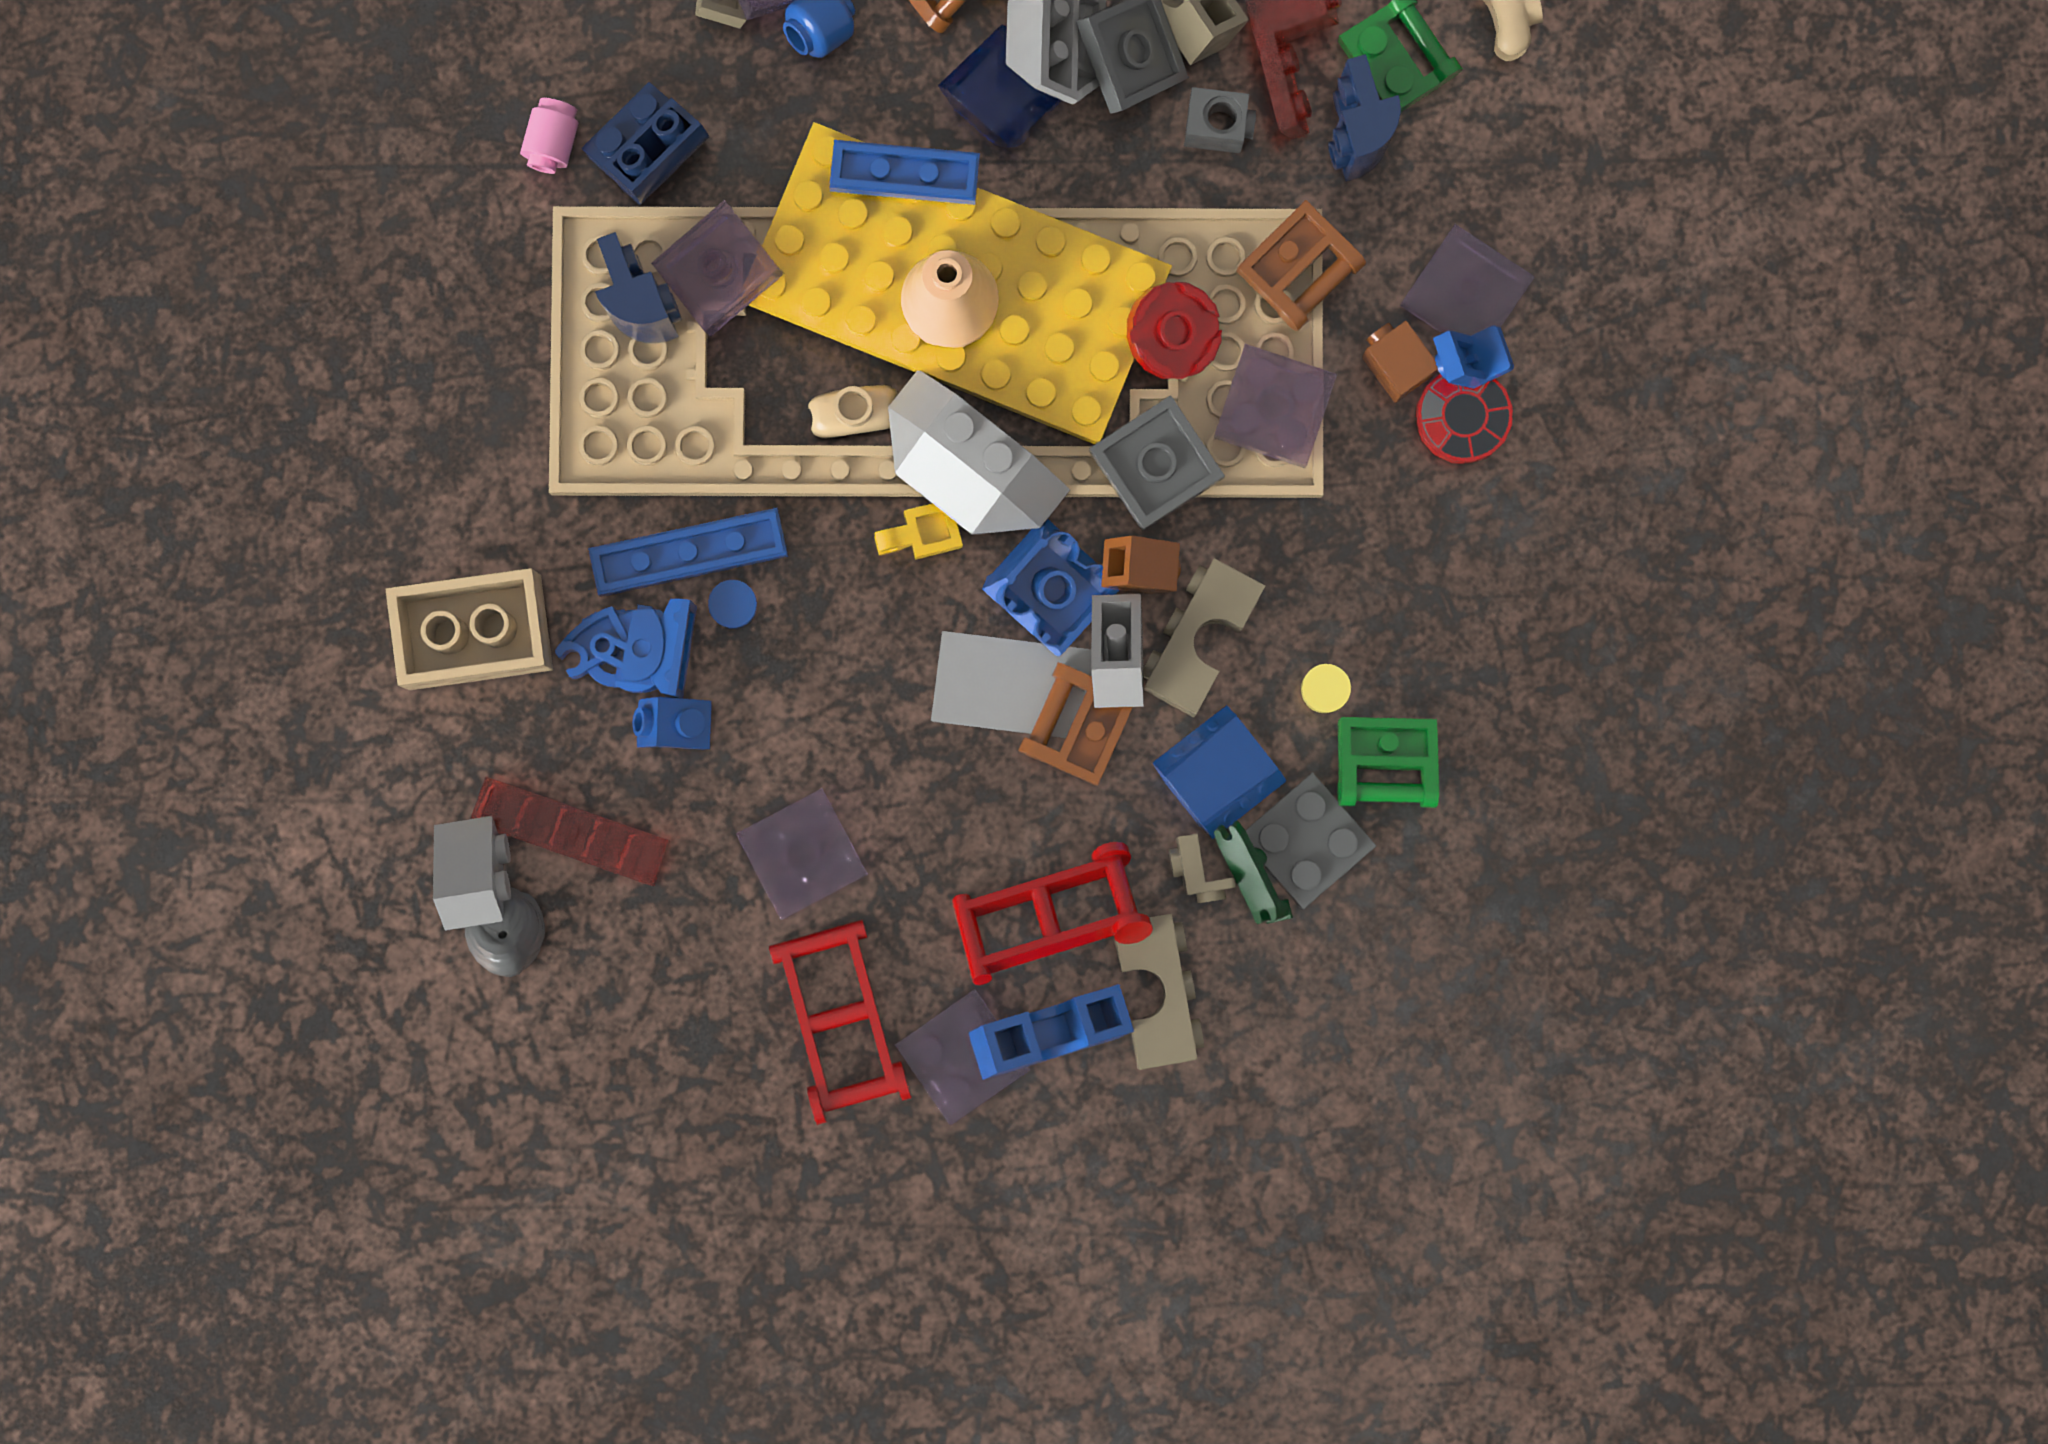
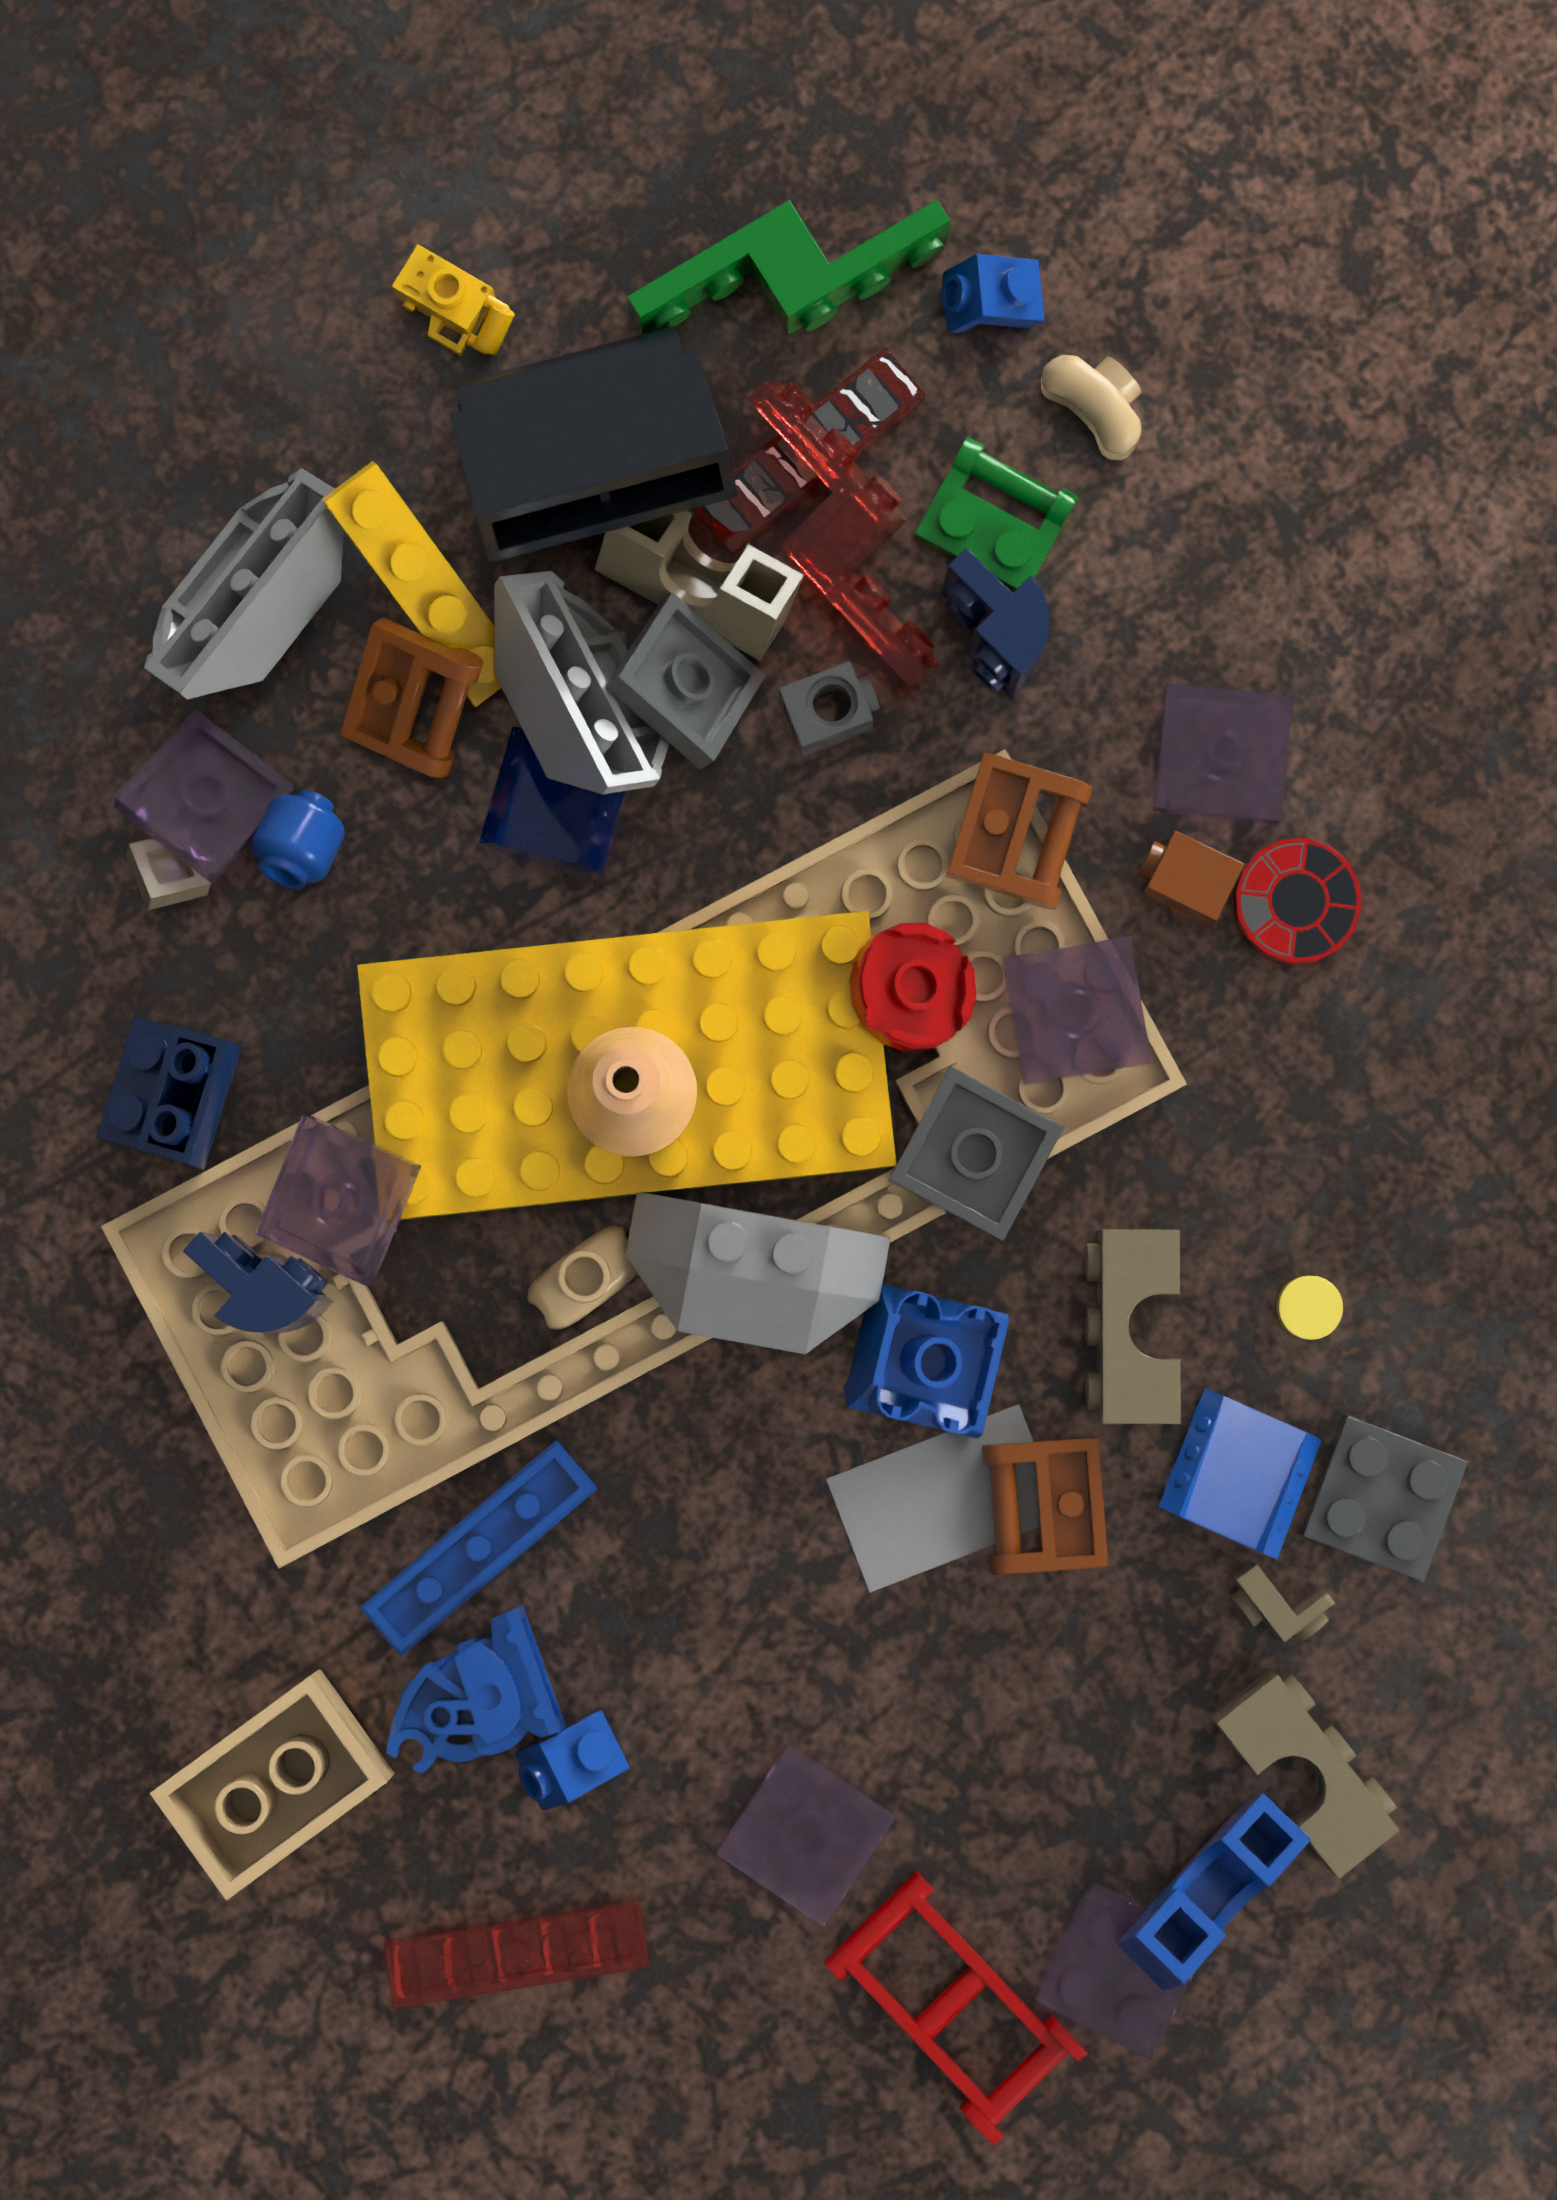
camera: 30 degrees left, 0 degrees up
light grey brick [433,816,511,931] -> none
dark grey hair [465,887,545,977] -> none
bright pink brick [520,98,579,174] -> none
blue tile [708,580,757,629] -> none
blue tile [829,140,980,205] -> none
yellow plate [874,503,963,560] -> none
red piece [952,842,1153,985] -> none
light grey brick [1091,594,1144,708] -> none
dark orange brick [1101,535,1181,594] -> none
dark green piece [1214,820,1293,924] -> none
green plate [1337,717,1439,808] -> none
blue bracket [1433,325,1514,389] -> none

